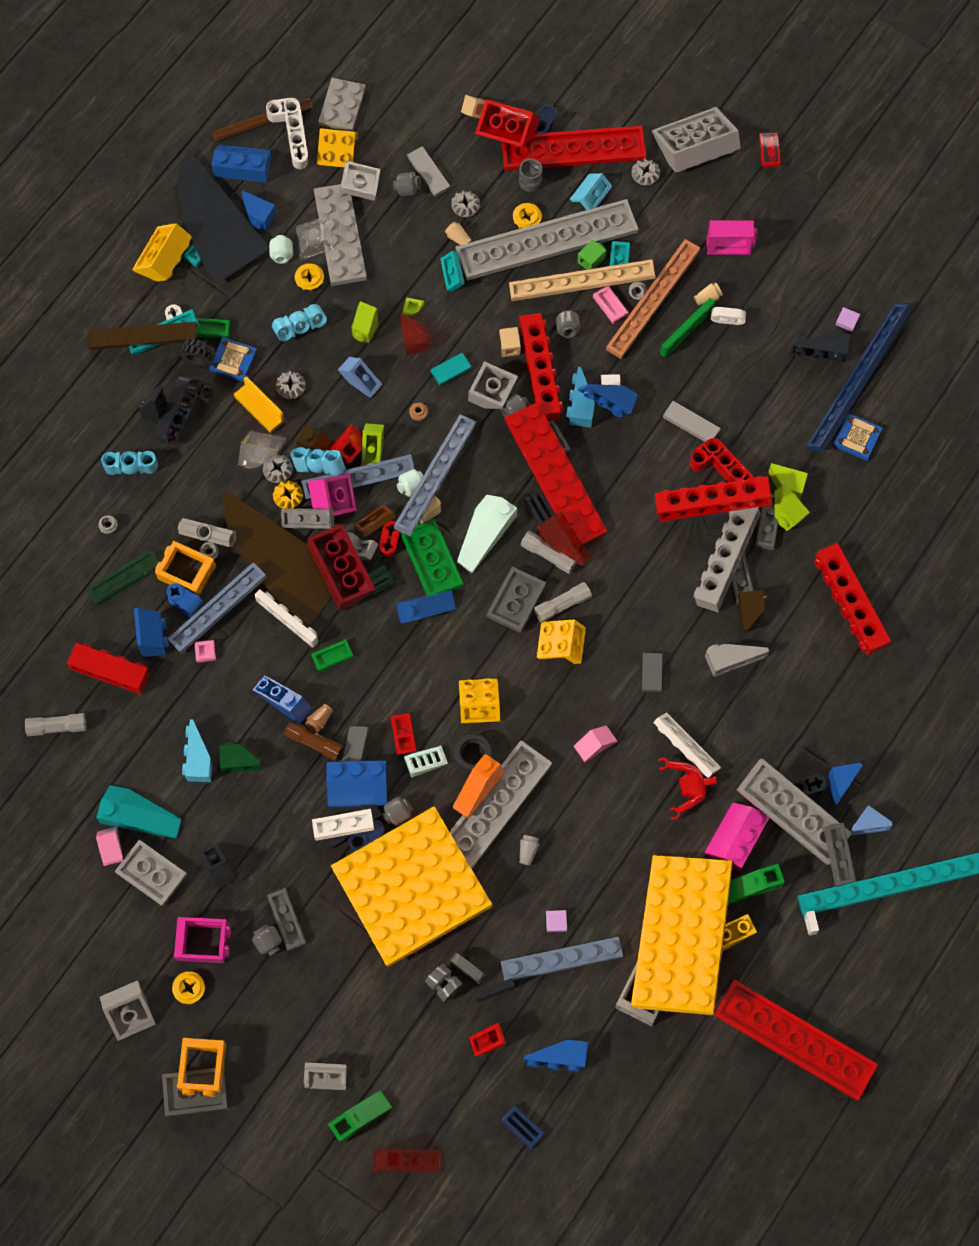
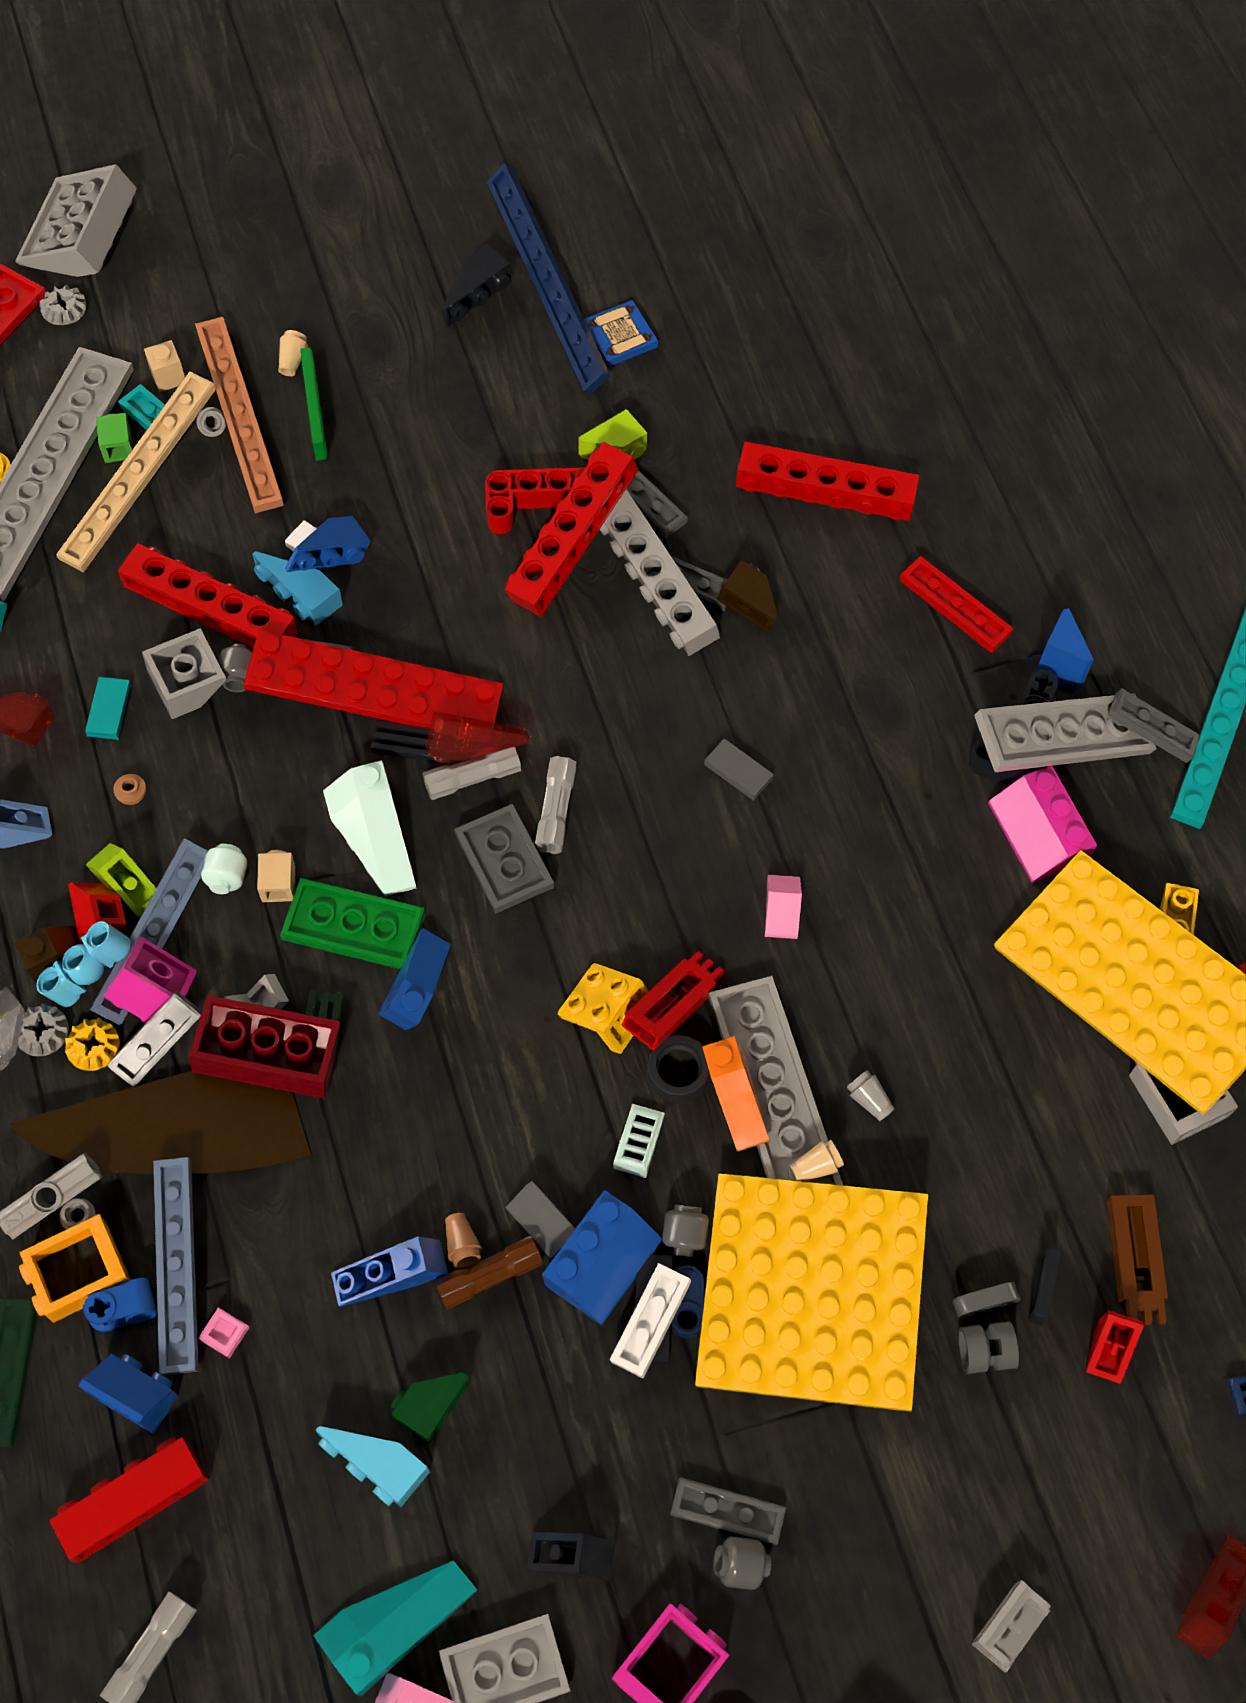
camera: 55 degrees left, 5 degrees down
white plate [255,590,318,648] -> none
green tile [311,639,354,672] -> none
green slope [328,1091,392,1144] -> none
reddish brown tile [354,504,395,538] -> none
red beam [379,521,400,557] -> none
red slope [391,713,416,755] -> none
sand blue tile [394,414,477,537] -> none
tan panel [499,327,520,357] -> none
sand blue plate [501,937,623,981] -> none
blue slope [523,1040,588,1072] -> none
yellow bracket [537,620,586,664] -> none
lavender tile [546,910,567,932] -> none
dark grey head [556,310,580,338] -> none
medium azure panel [570,173,612,210] -> none
bright pink tile [593,286,629,324] -> none
white plate [654,713,721,778] -> none
red piece [657,758,717,821] -> none
light grey tile [663,401,720,442] -> none
light grey slope [705,644,769,677] -> none
dark pink window [707,220,757,255] -> none
white beam [711,307,746,325] -> none
green slope [728,864,785,904] -> none
slope [759,133,780,167] -> none
lime slope [775,484,810,531] -> none
white tile [804,911,819,935] -> none
lavender tile [835,307,860,332] -> none
medium blue slope [850,805,892,836] -> none
none -> tan brick [144,340,185,392]
none -> red hinge [621,951,725,1051]
none -> tan cone [790,1140,844,1182]
none -> red plate [899,556,1014,653]
none -> reddish brown hinge [1106,1195,1168,1325]

